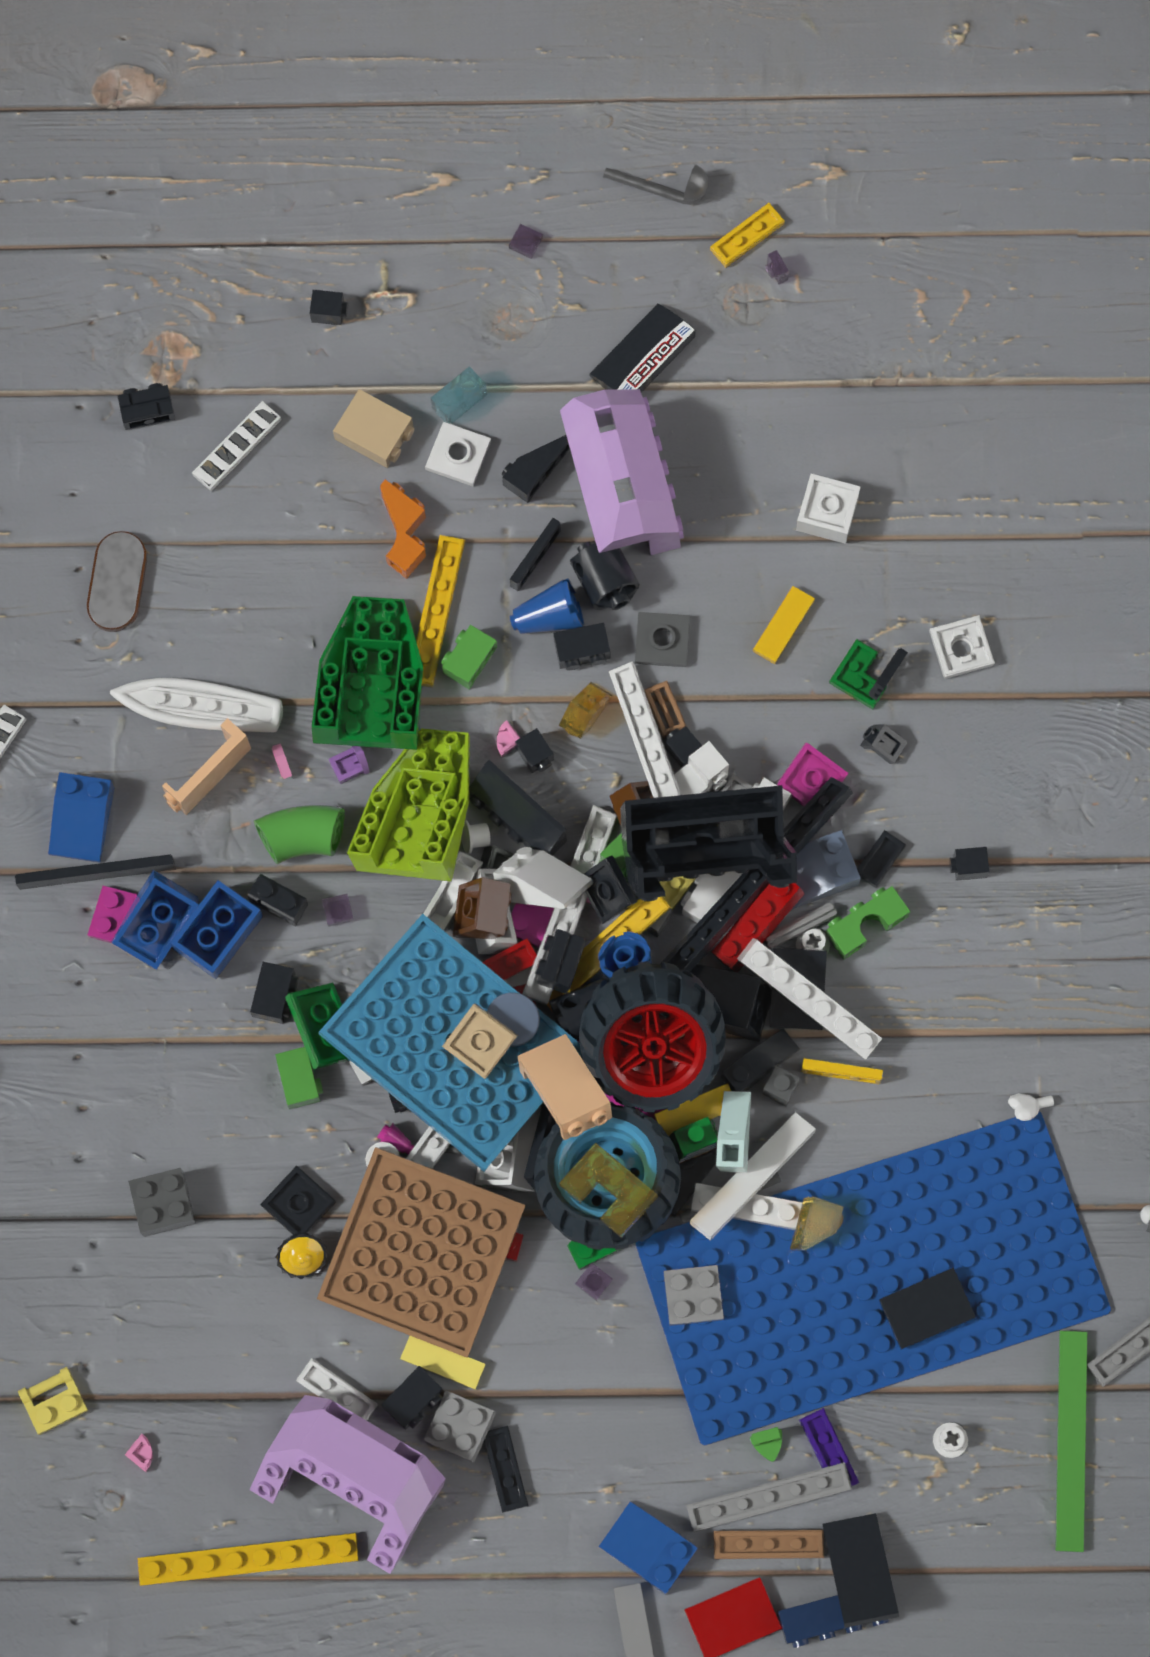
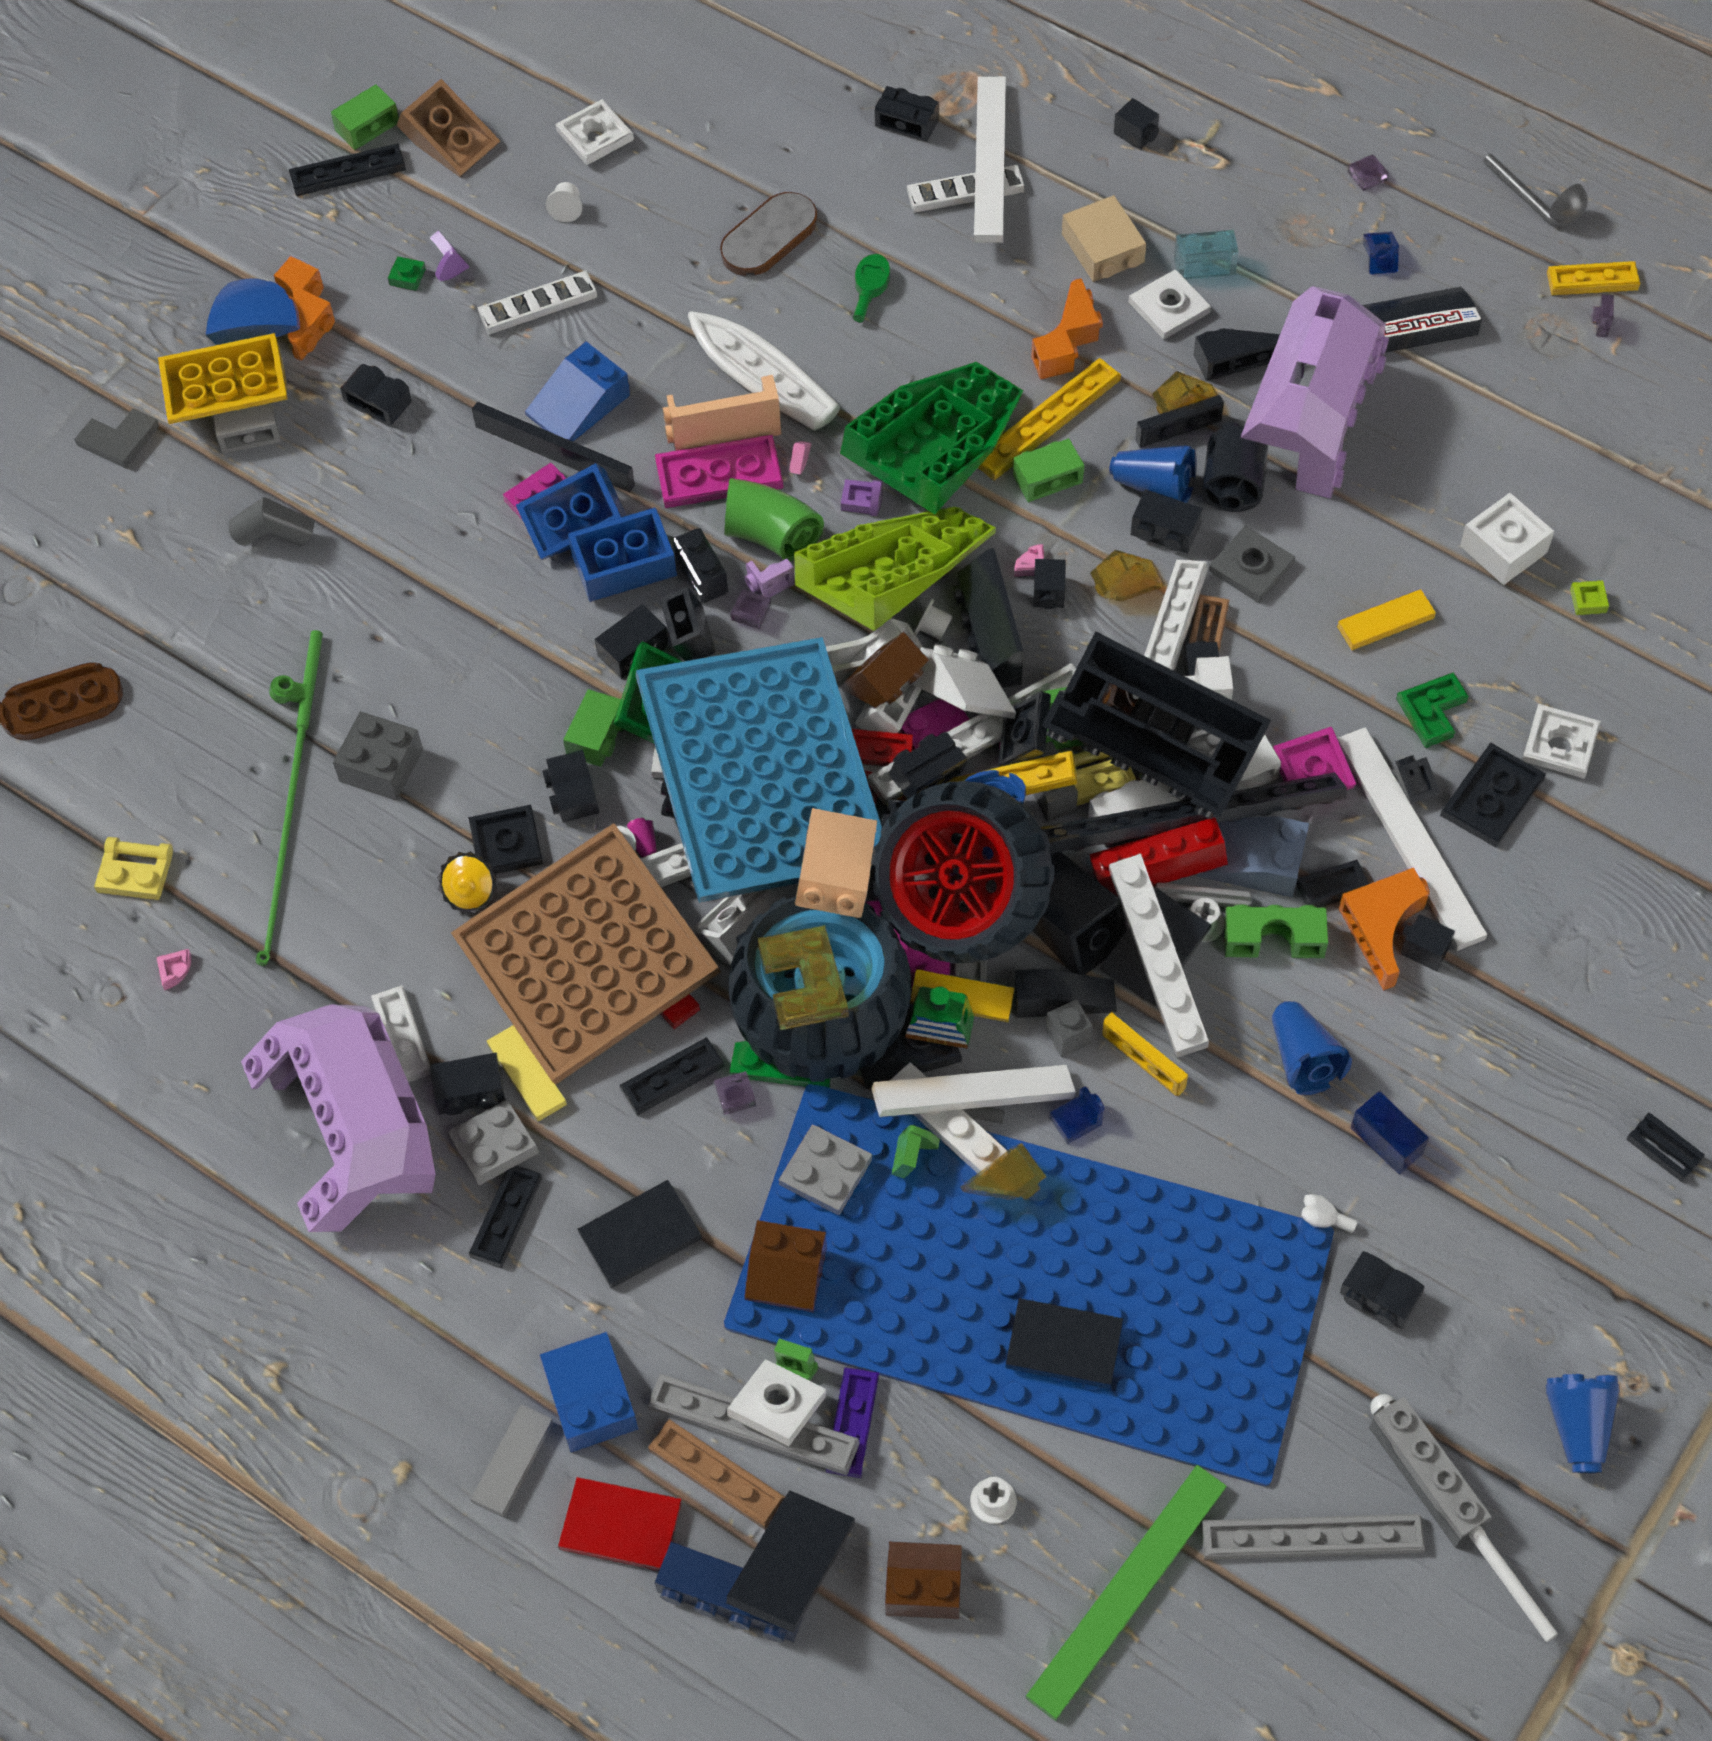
camera: 35 degrees right, 15 degrees down
yellow plate [137,1533,359,1586] -> none
tan tile [442,1003,518,1079] -> none
sand blue tile [487,993,540,1047] -> none
light aqua slope [716,1091,751,1172] -> none
black tile [869,648,908,700] -> none
none -> bright green piece [256,630,323,966]
none -> black brick [542,750,600,823]
none -> black tile [577,1180,702,1289]
none -> black tile [620,1037,724,1116]
none -> dark pink tile [655,435,783,508]
none -> black brick [660,586,716,661]
none -> white piece [727,1359,826,1447]
none -> reddish brown slope [744,1220,827,1312]
none -> lavender bracket [745,559,795,601]
none -> green piece [853,254,890,323]
none -> reddish brown slope [885,1541,962,1619]
none -> bright green tile [891,1125,940,1178]
none -> white tile [974,76,1006,243]
none -> clear blue bracket [1049,1086,1105,1145]
none -> clear yellow slope [1152,371,1218,414]
none -> blue cone [1271,1001,1352,1095]
none -> white tile [1337,727,1487,951]
none -> orange arch [1339,867,1430,991]
none -> black brick [1340,1251,1425,1329]
none -> clear blue brick [1350,1091,1429,1175]
none -> clear blue bracket [1363,231,1399,275]
none -> black tile [1440,742,1546,848]
none -> lime plate [1570,580,1609,615]

